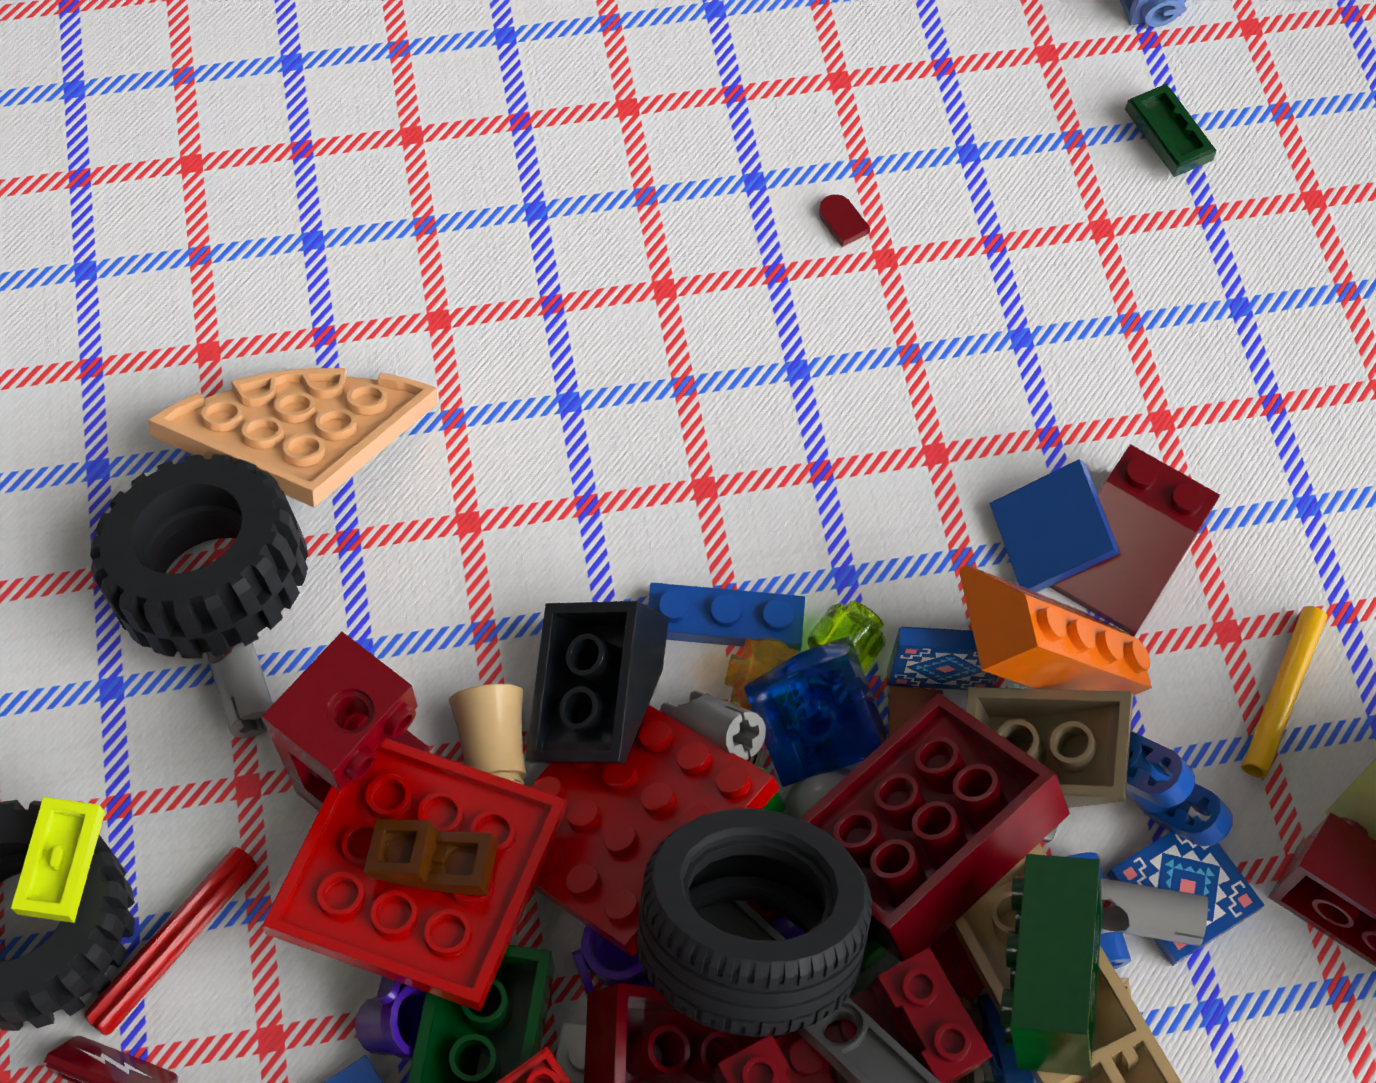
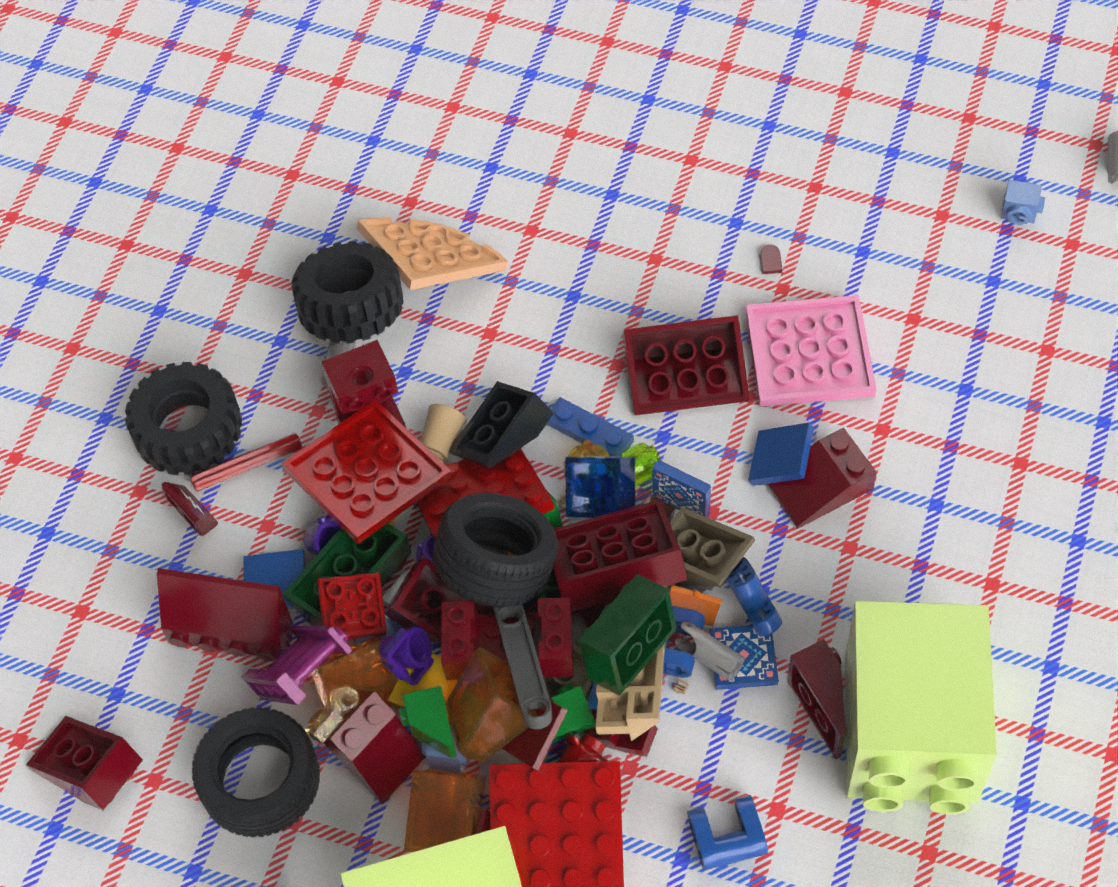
camera: 35 degrees right, 5 degrees down
neon yellow plate [11,797,105,923] -> none
reddish brown slope [364,819,498,896] -> none
light grey piece [660,691,766,759] -> none
orange slope [959,565,1152,695] -> none
dark green plate [1125,84,1217,177] -> none
yellow piece [1241,606,1328,778] -> none
none -> dark red slope [622,315,750,416]
none -> orange piece [669,585,722,626]
none -> bright pink plate [746,295,876,407]

